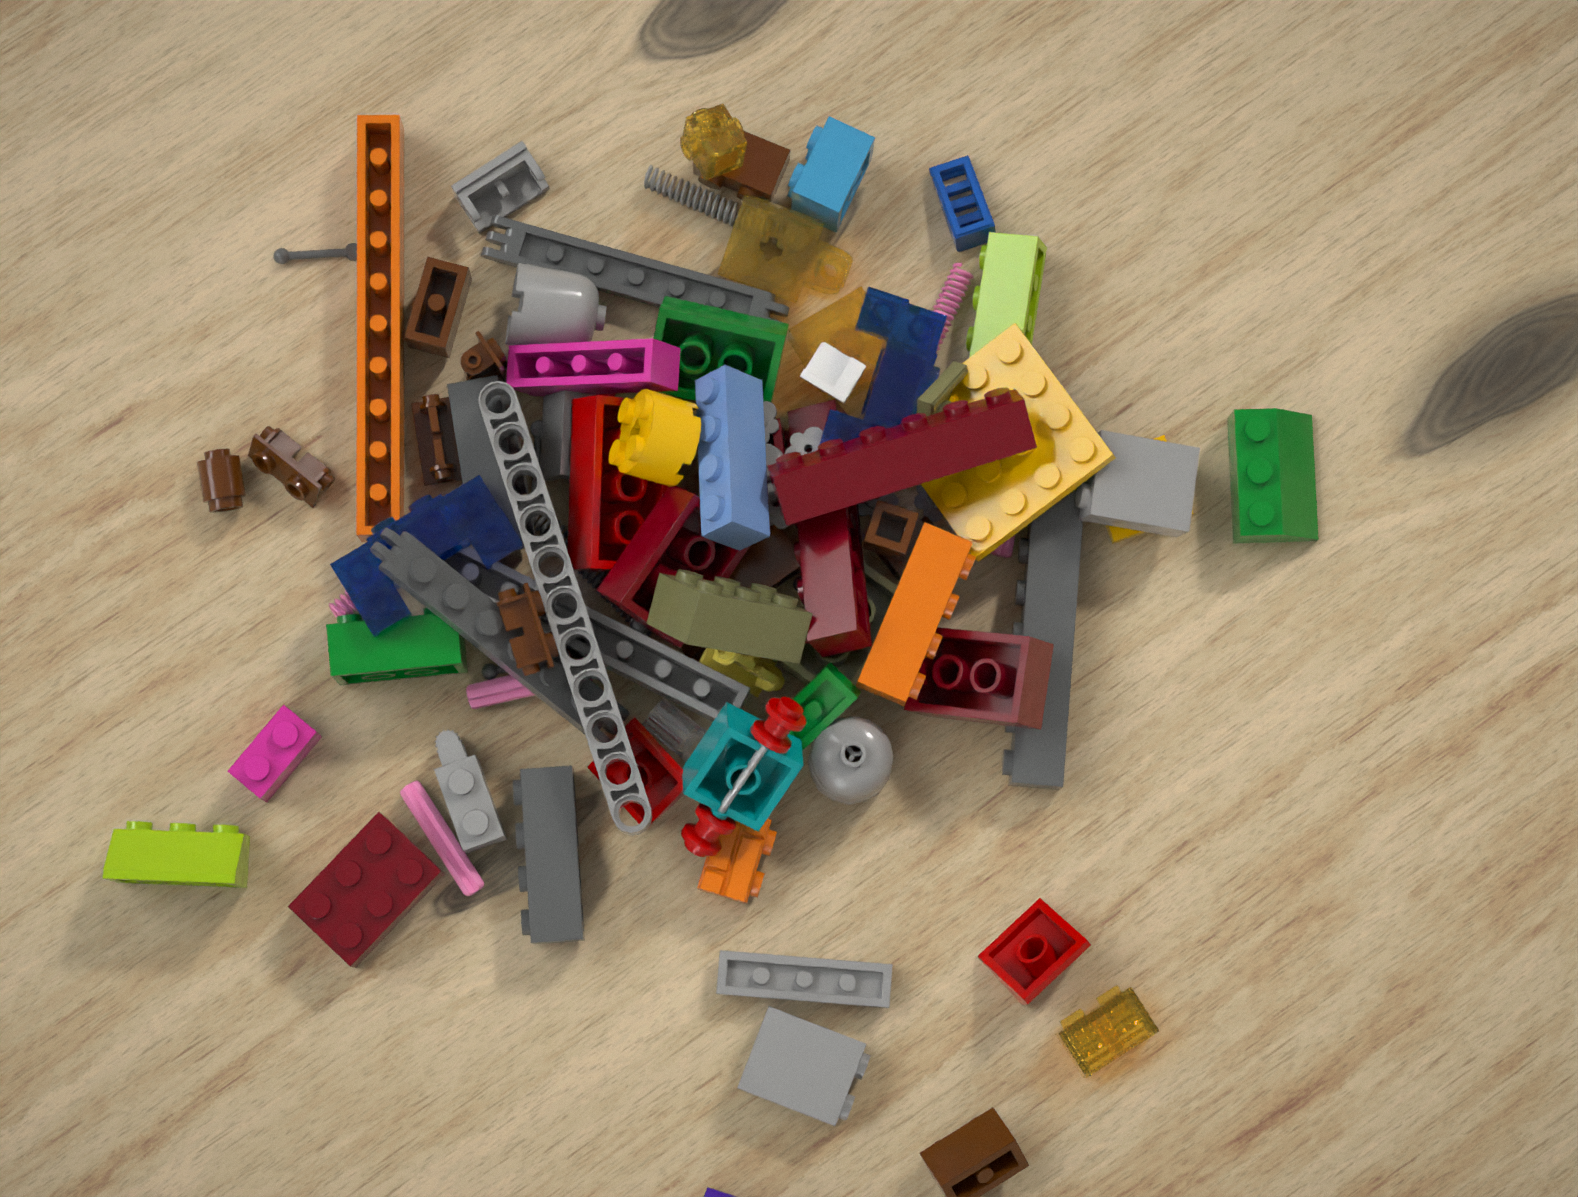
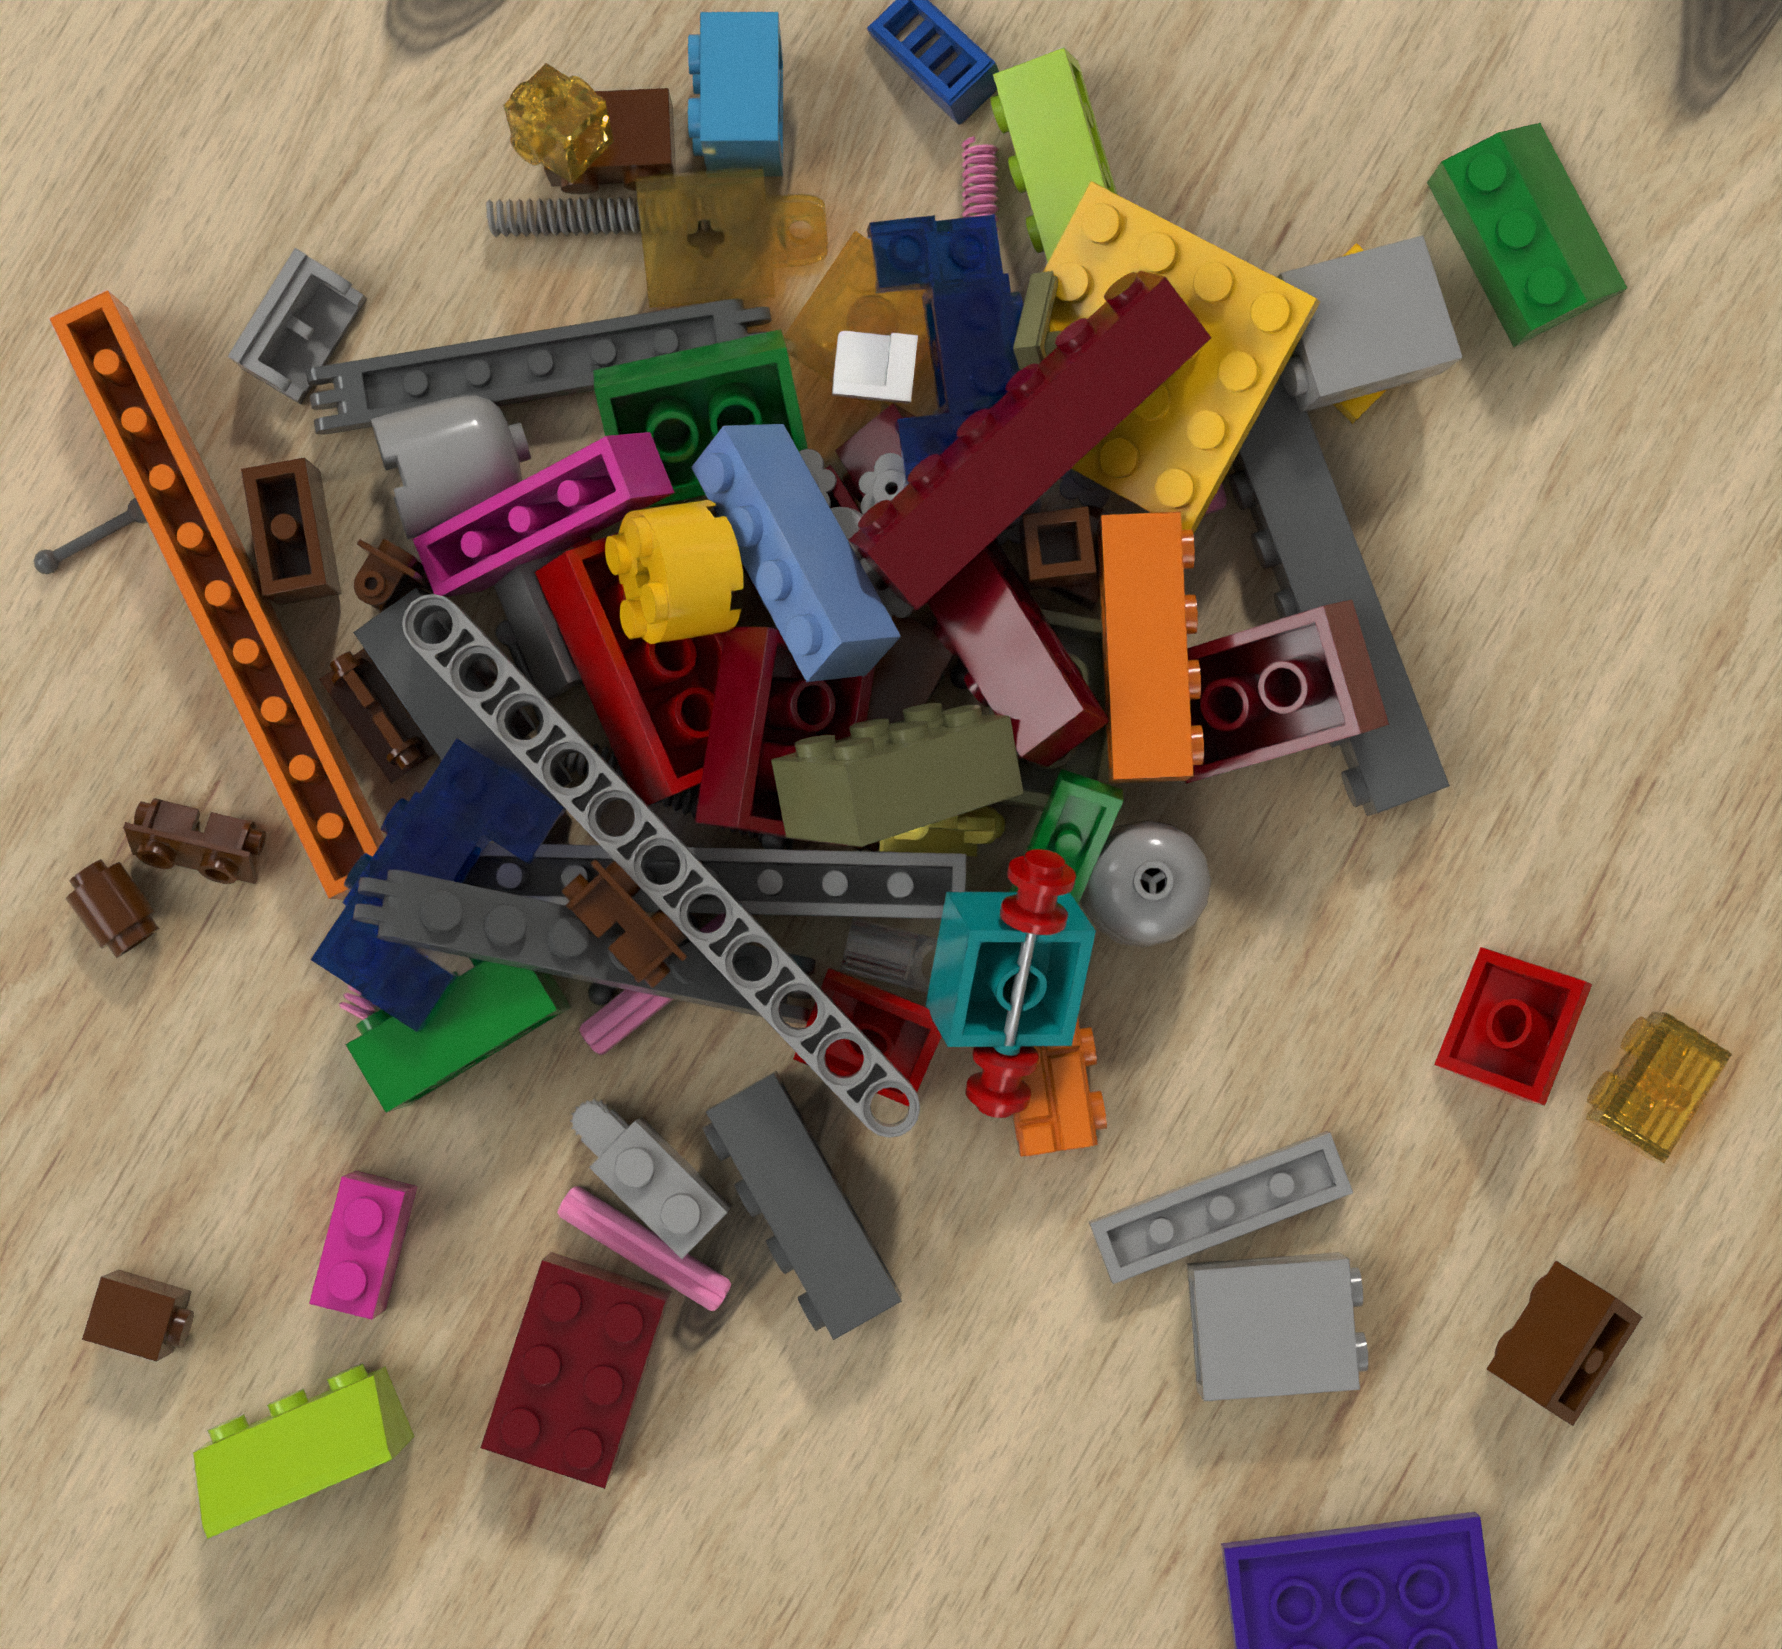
camera: 20 degrees left, 5 degrees up
none -> reddish brown brick [82,1270,194,1362]

